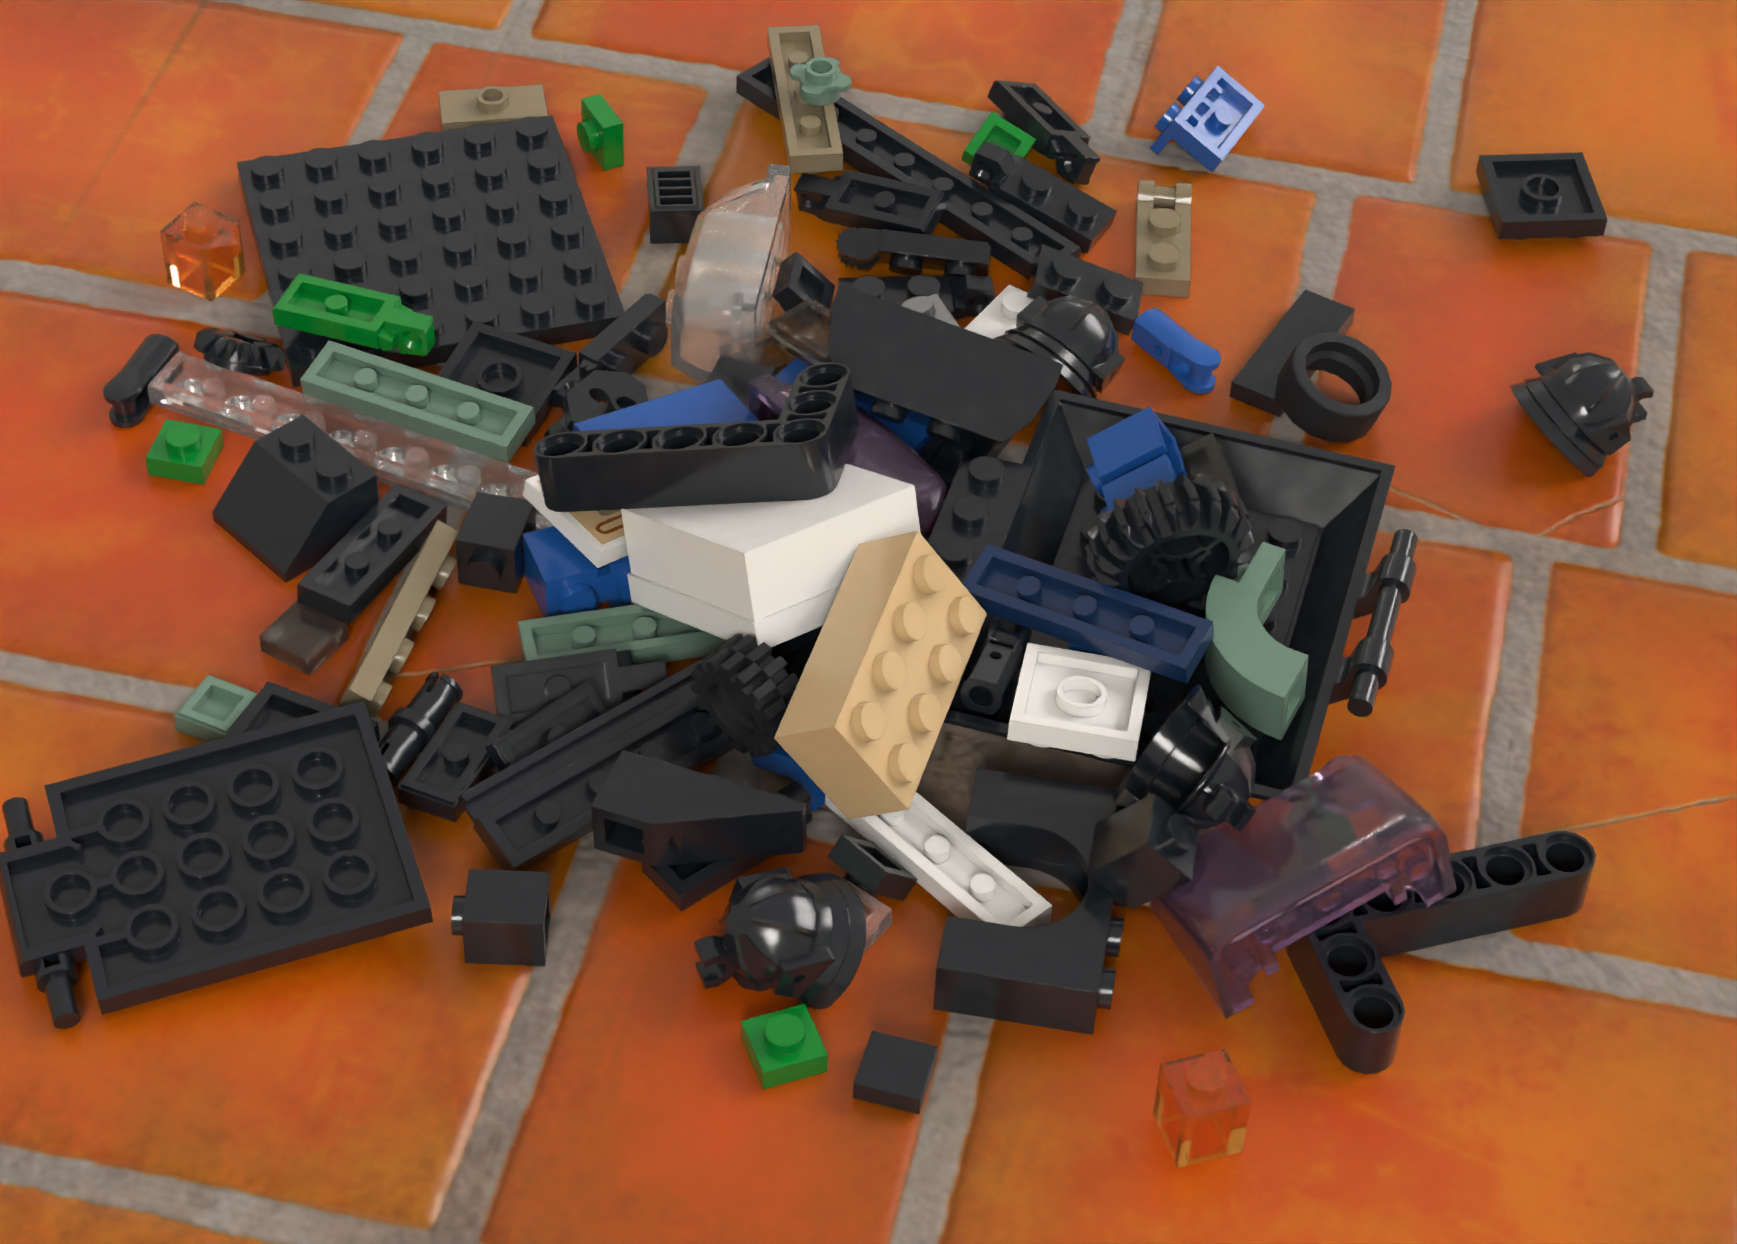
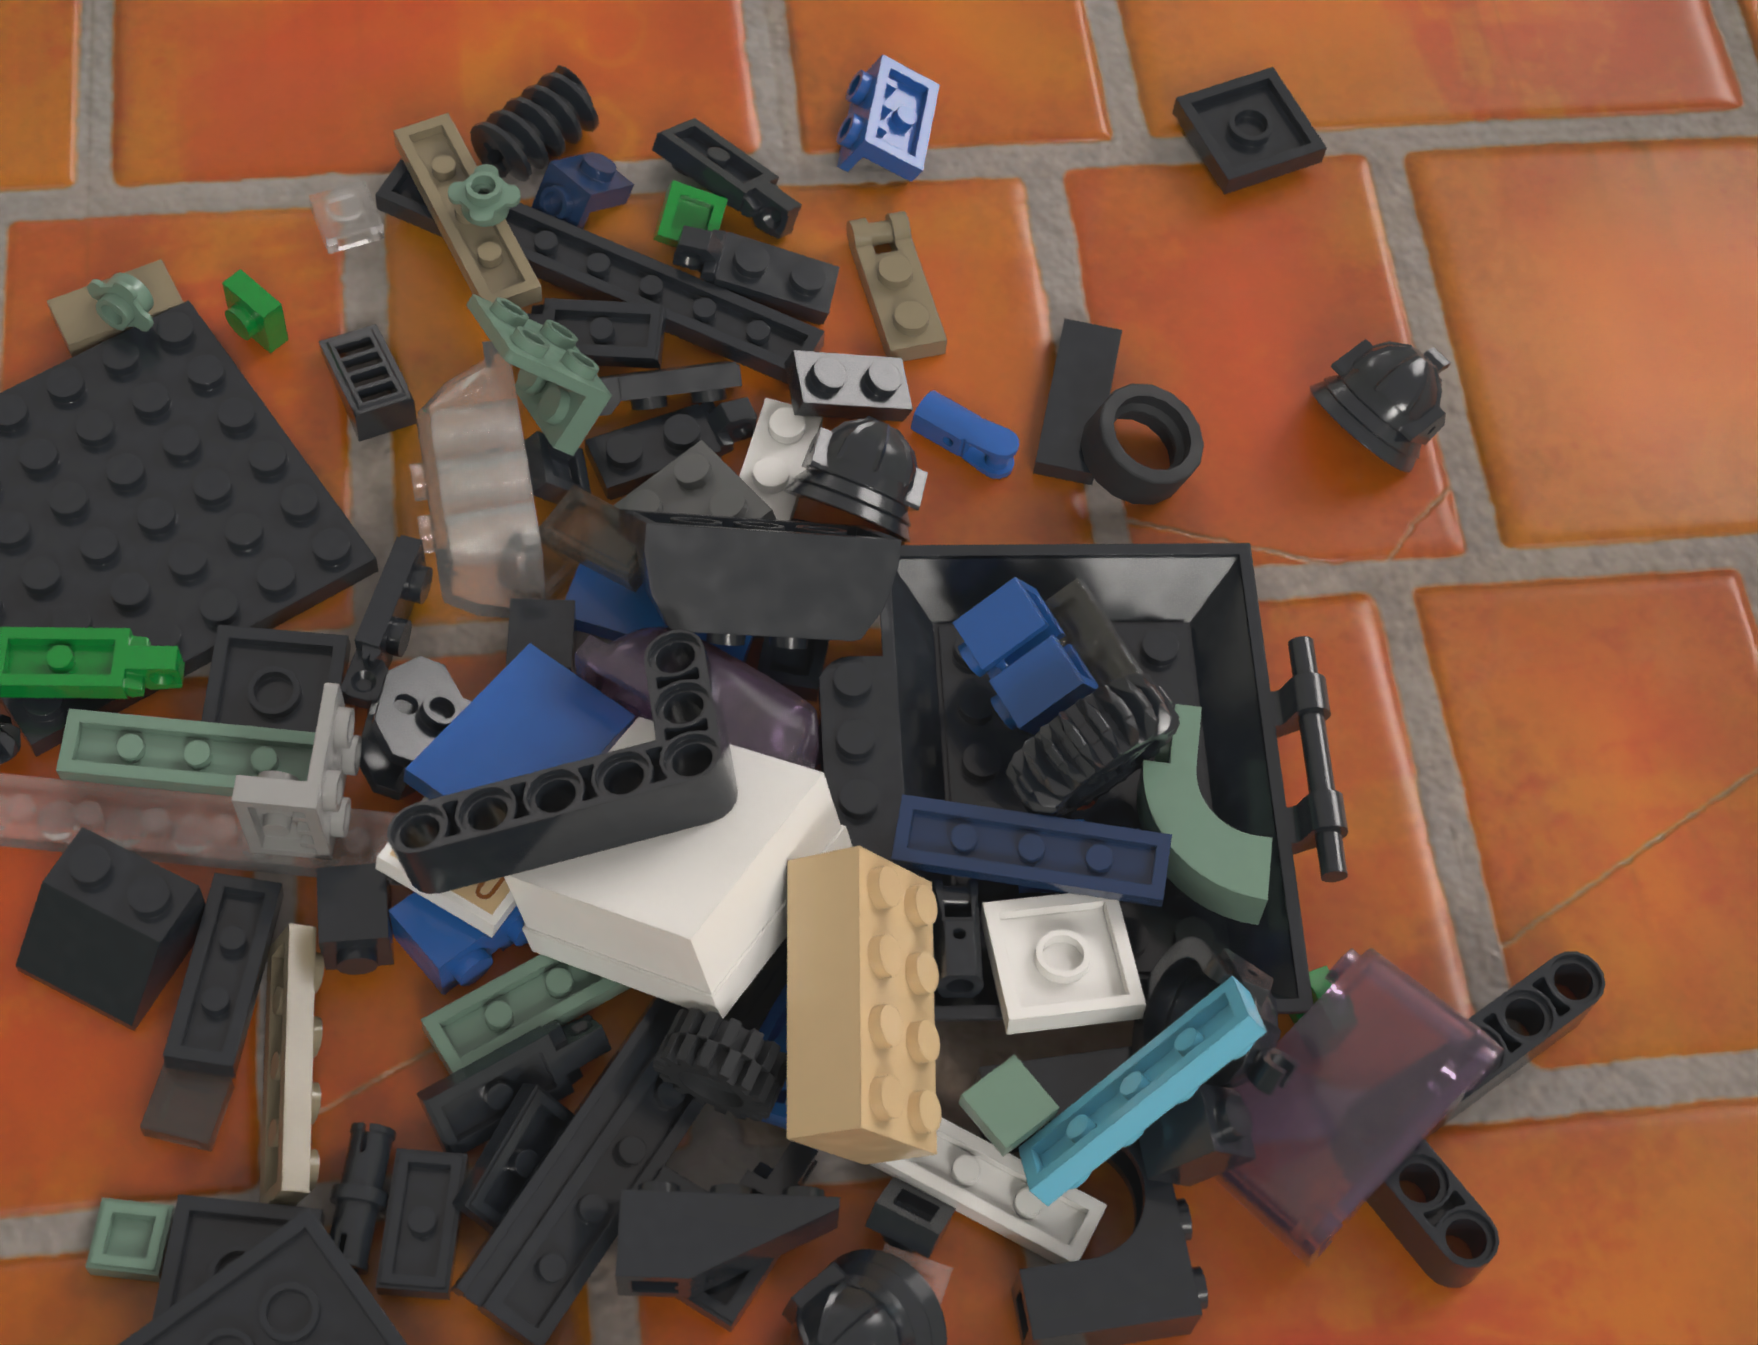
camera: 25 degrees left, 15 degrees up
none -> sand green plate [87,272,154,331]
none -> light grey bracket [231,682,362,860]
none -> clear plate [309,180,385,254]
none -> sand green bracket [466,294,612,456]
none -> black piece [470,65,599,181]
none -> dark blue bracket [532,152,634,229]
none -> sand green tile [958,1055,1060,1157]
none -> medium azure plate [1018,975,1267,1206]

